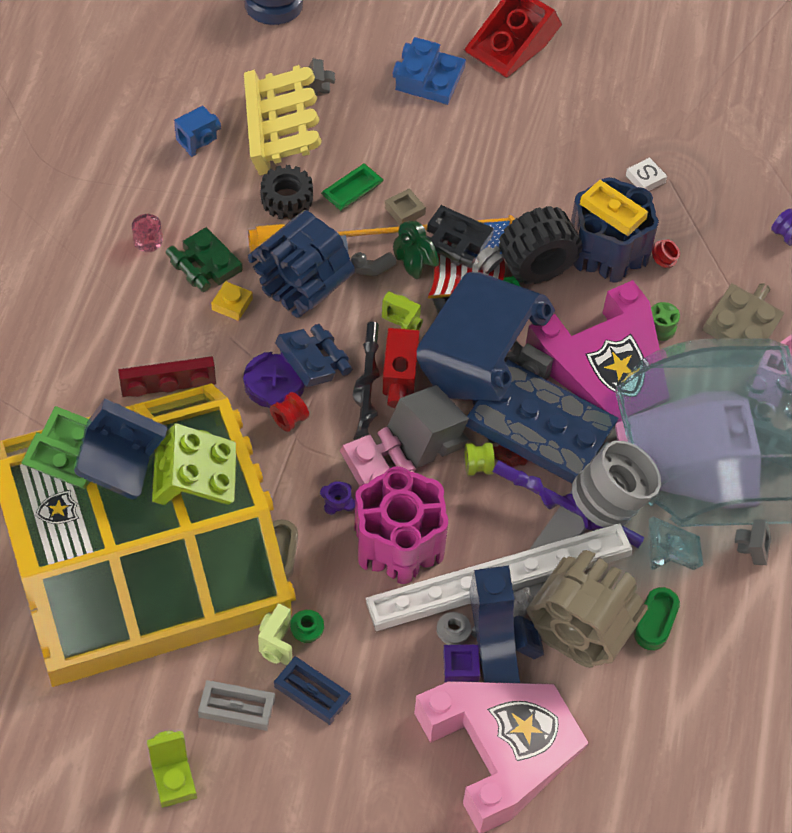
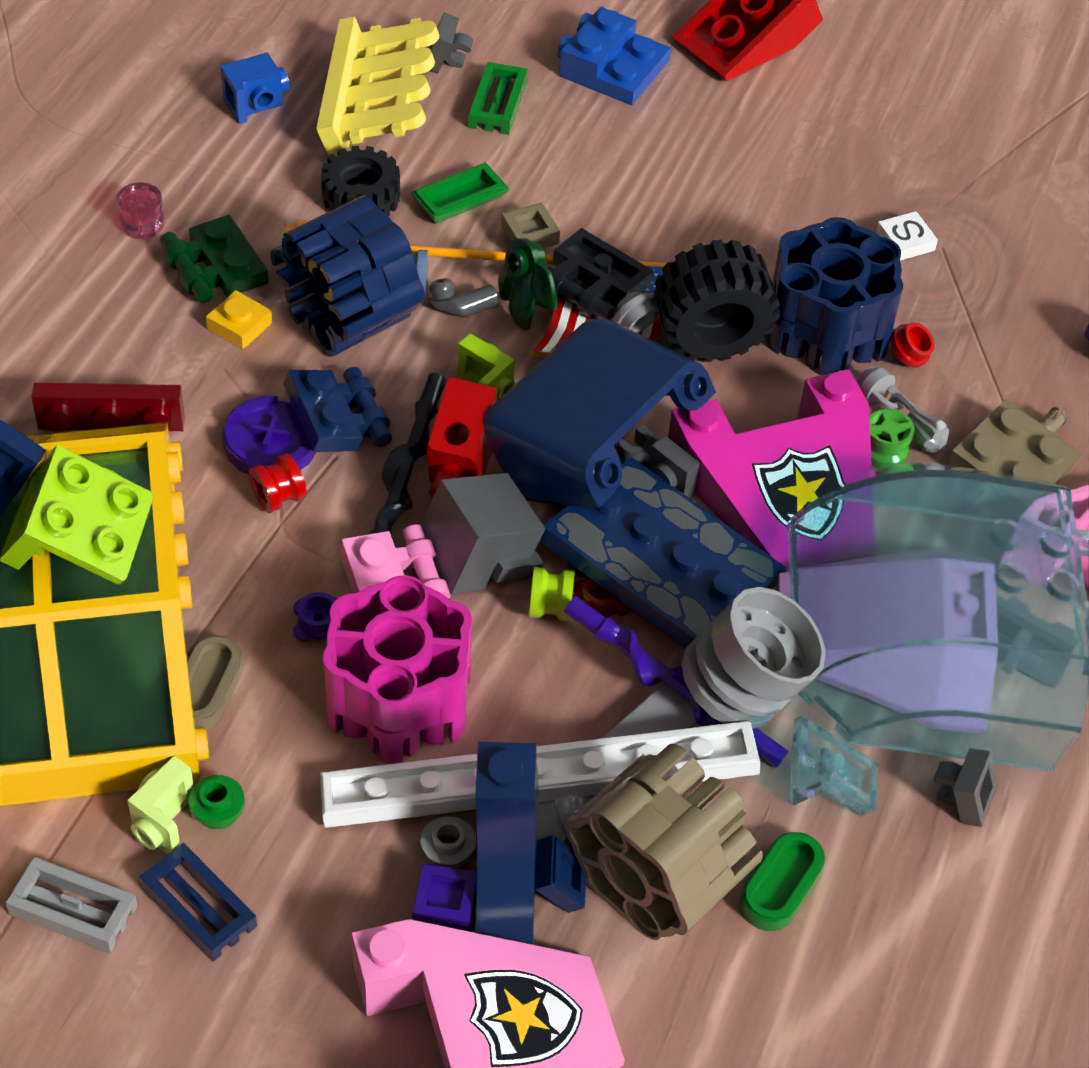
camera: 10 degrees right, 5 degrees down
yellow plate [580,180,648,236] -> none
none -> green tile [468,62,528,135]
none -> light grey piece [857,366,949,453]

